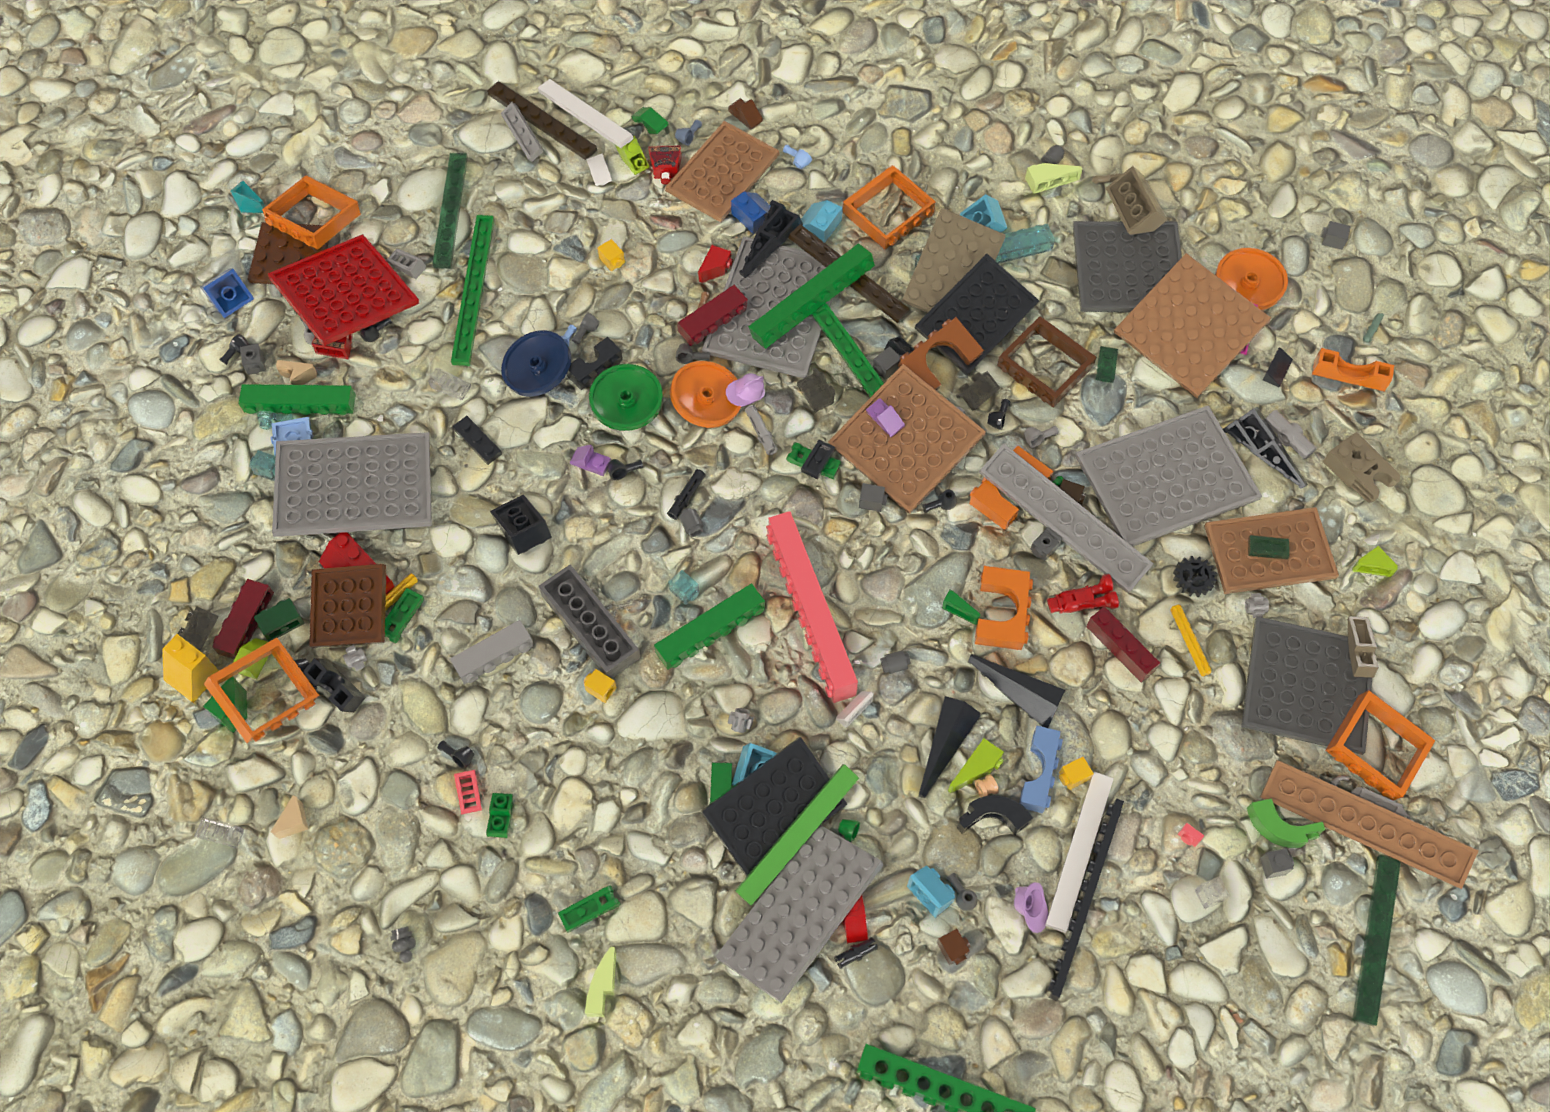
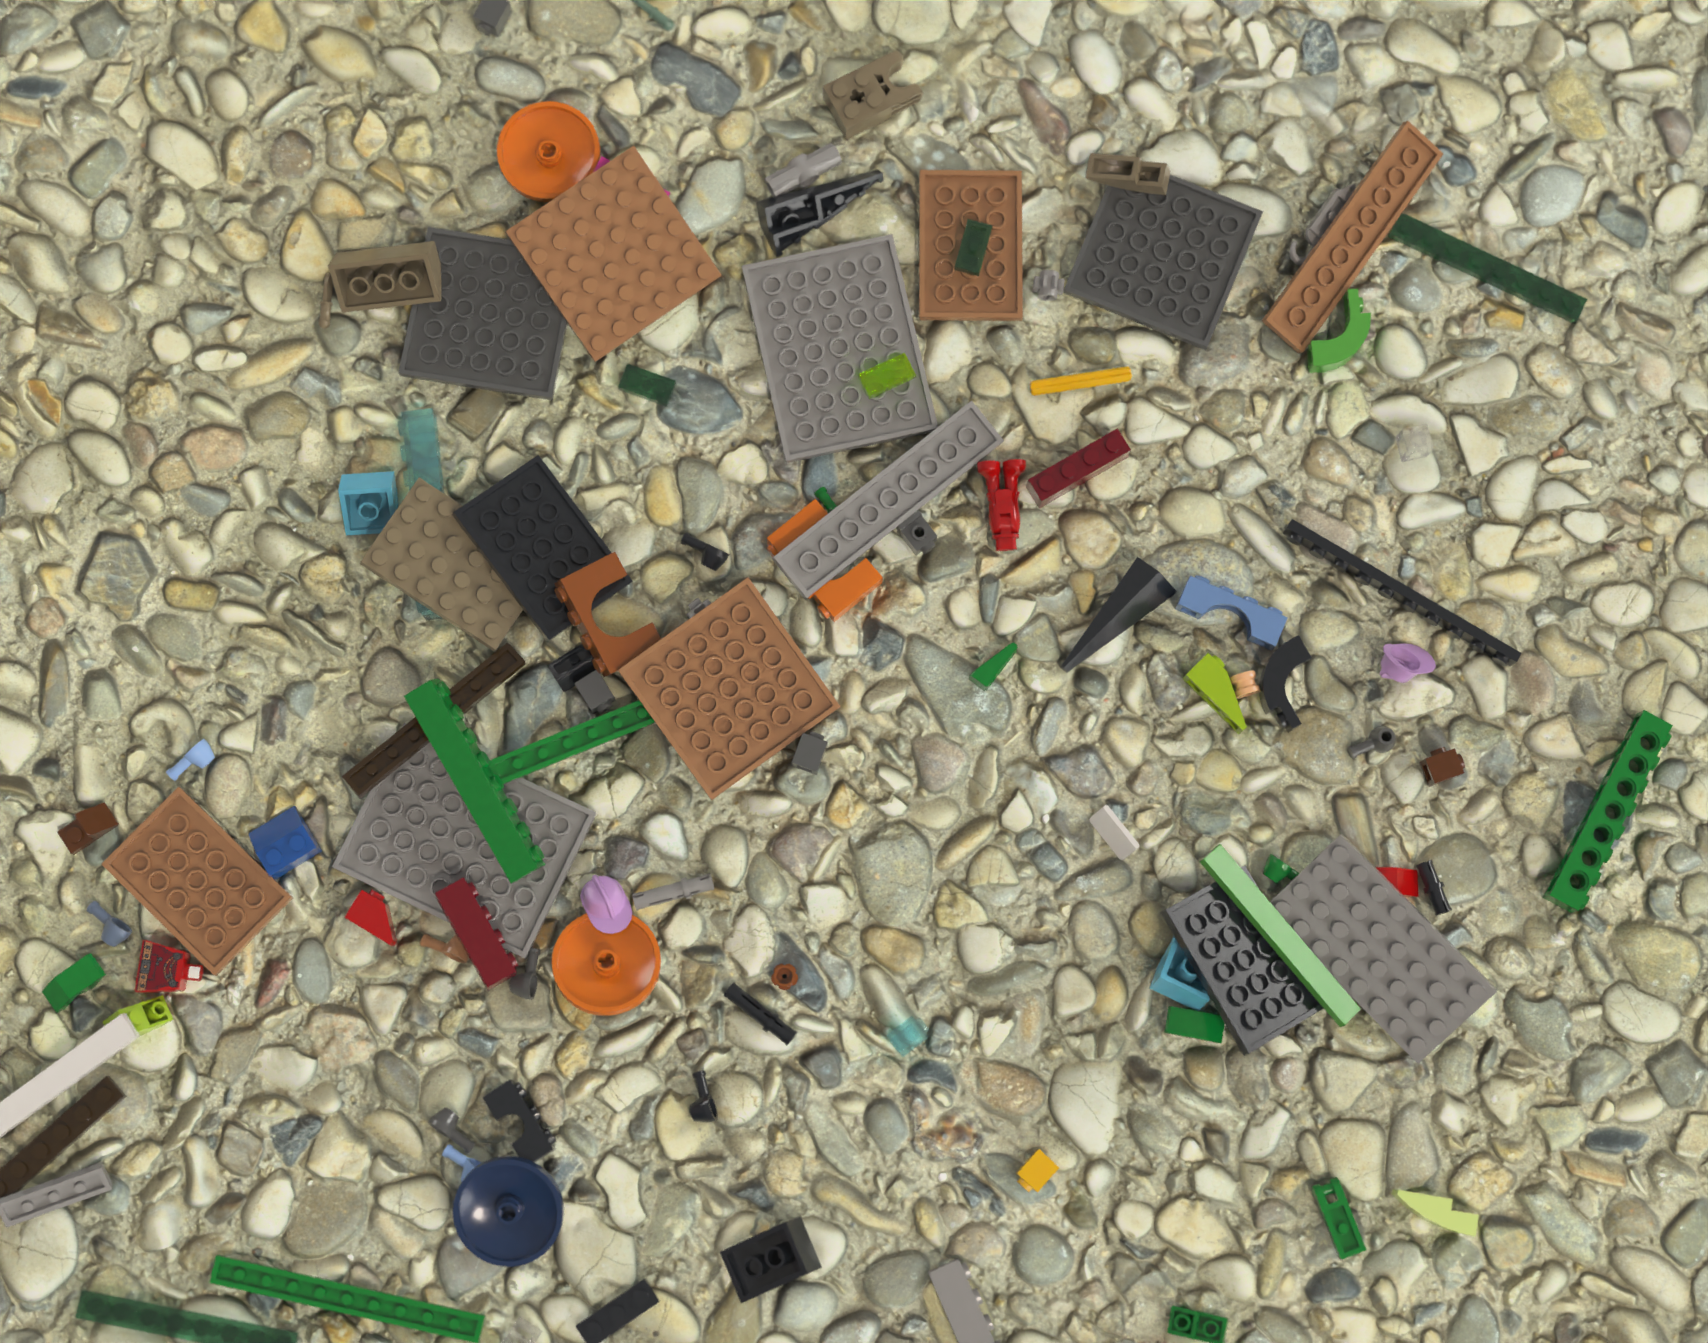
camera: 85 degrees left, 15 degrees up
flat silver brick [538,564,641,679] -> none
medium lavender slope [570,445,611,477] -> none
white slope [587,153,612,187] -> none
green dish [589,364,663,431] -> none
yellow brick [597,239,625,271] -> none
green brick [654,583,765,670] -> none
dark grey brick [679,508,704,537] -> none
light grey gear [728,708,754,733] -> none
black wedge [739,200,803,278] -> none
coral brick [766,511,858,703] -> none
green plate [786,442,841,480] -> none
clear smoke bracket [797,368,835,413] -> none
medium azure slope [801,200,842,243] -> none
black plate [801,440,835,480] -> none
orange window [842,165,936,250] -> none
medium lavender slope [866,398,905,437] -> none
dark grey brick [880,650,911,674] -> none
medium azure slope [907,865,956,918] -> none
black wedge [918,696,981,799] -> none
black bar [922,489,957,513] -> none
clear smoke bracket [955,371,1000,411] -> none
orange arch [975,566,1033,650] -> none
reddish brown window [997,316,1097,408] -> none
light grey bar [1024,426,1059,448] -> none
yellowish green slope [1025,163,1082,194] -> none
dark grey brick [1041,145,1065,164] -> none
white tile [1045,772,1114,933] -> none
yellow brick [1059,756,1094,790] -> none
dark brown brick [1060,479,1086,505] -> none
black gear [1173,556,1217,597] -> none
coral plate [1178,823,1205,847] -> none
dark grey brick [1260,849,1294,879] -> none
black slope [1263,347,1293,387] -> none
orange arch [1312,348,1394,392] -> none
orange window [1325,690,1436,801] -> none
lime slope [1352,546,1398,577] -> none
none -> dark orange plate [771,964,798,990]
none -> clear neon green plate [858,353,916,399]

